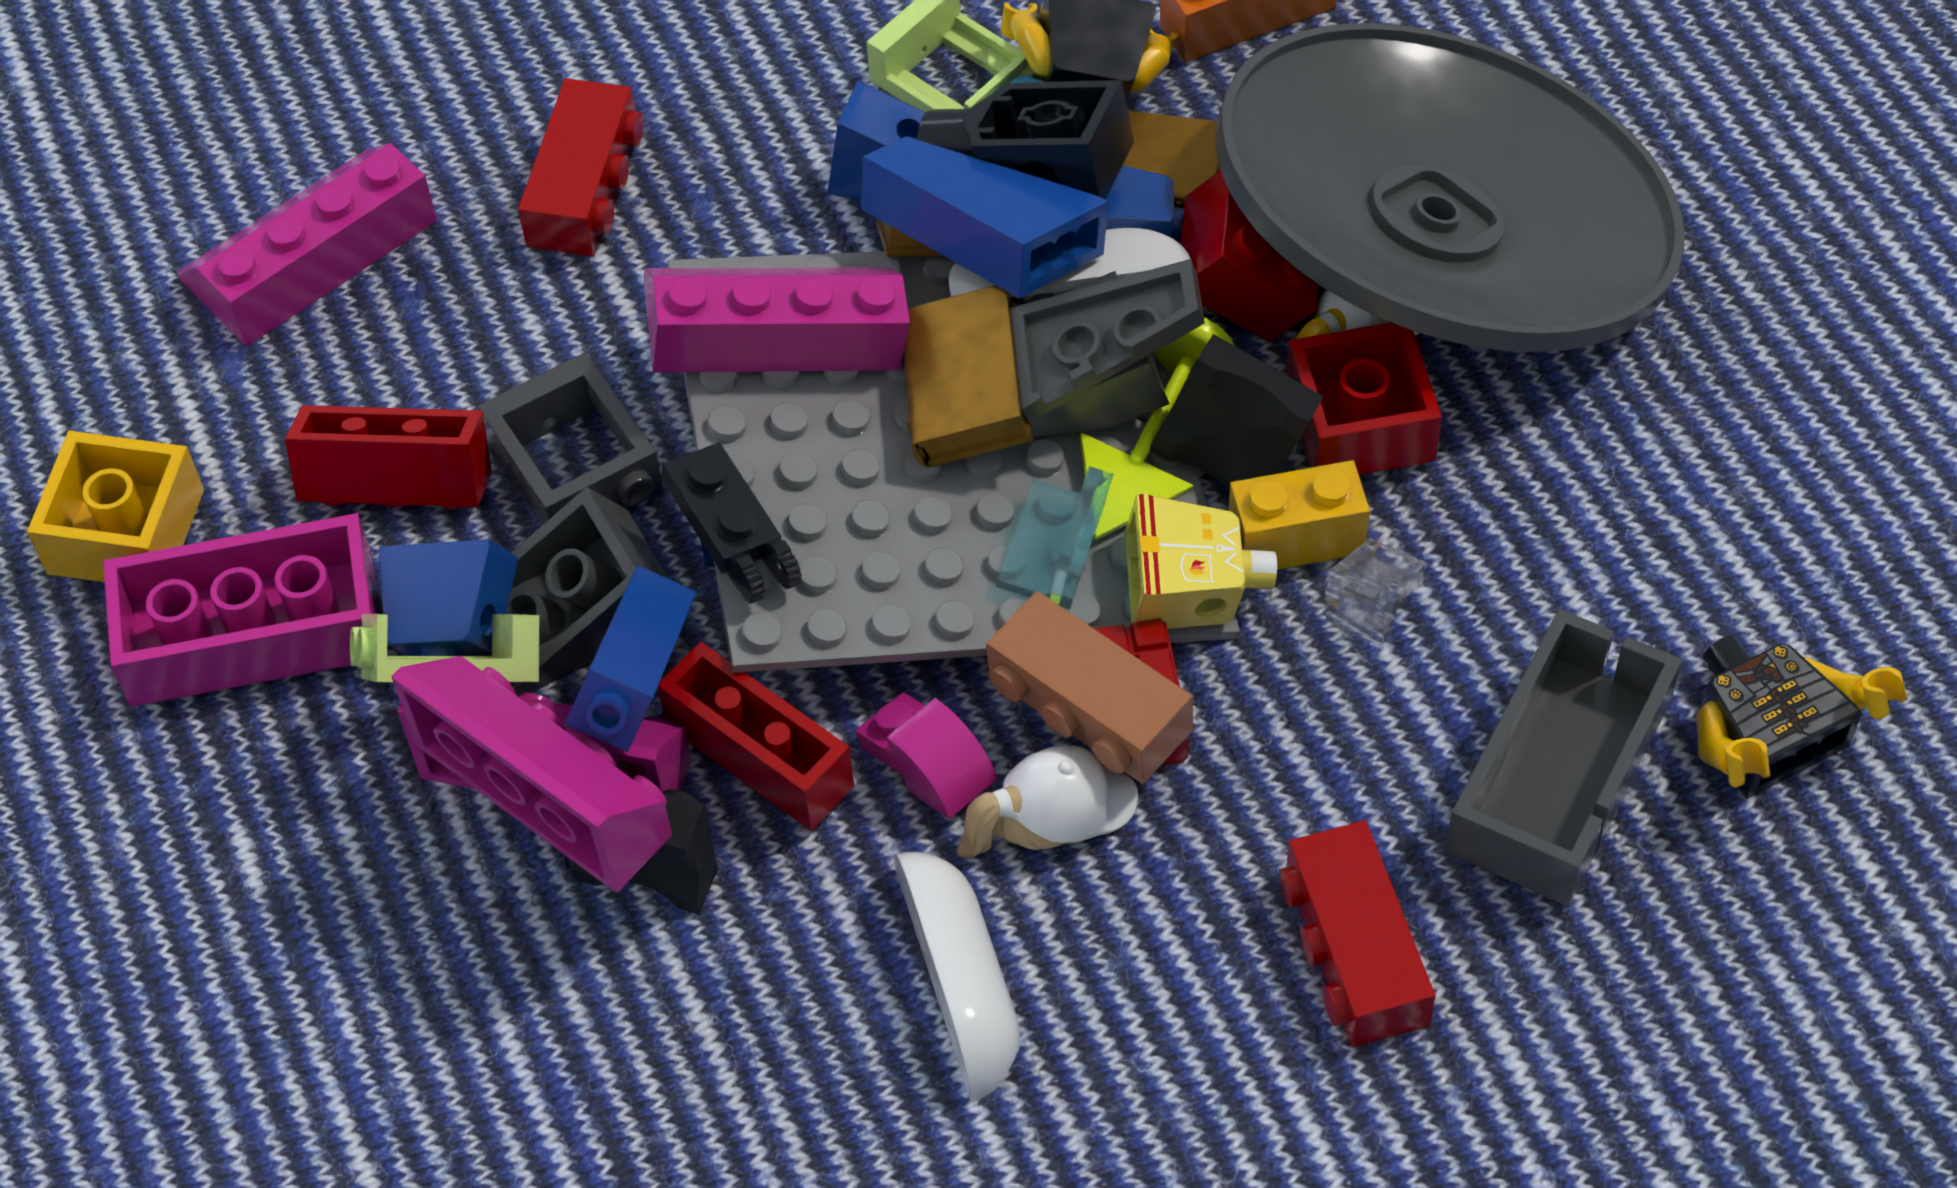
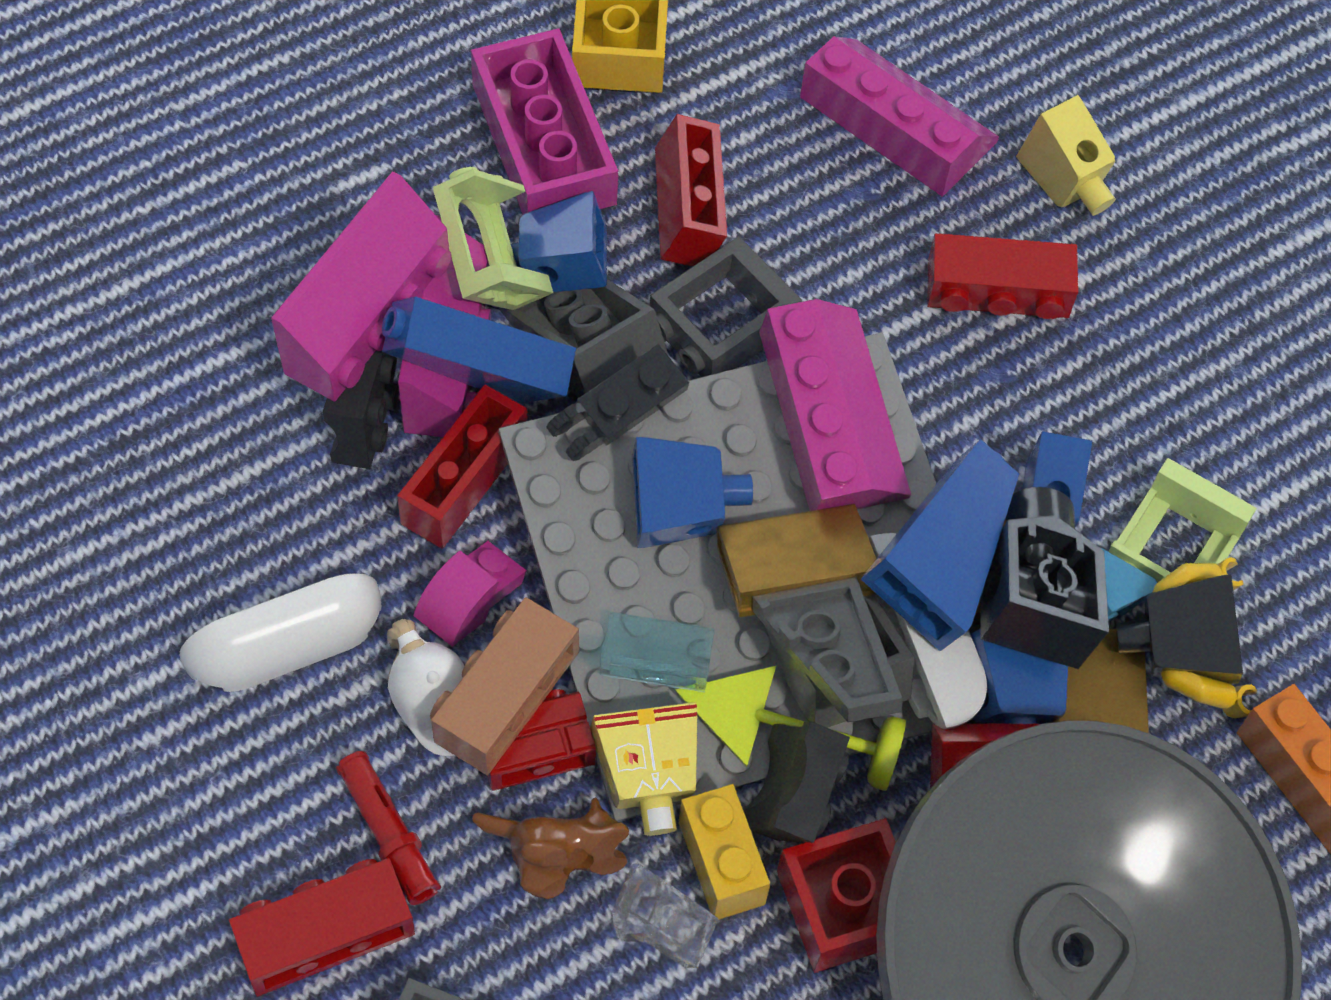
camera: 75 degrees right, 5 degrees up
none -> red pin [335,751,441,905]
none -> dark orange animal [472,798,629,899]
none -> blue torso [632,437,753,548]
none -> light yellow torso [1016,95,1116,216]

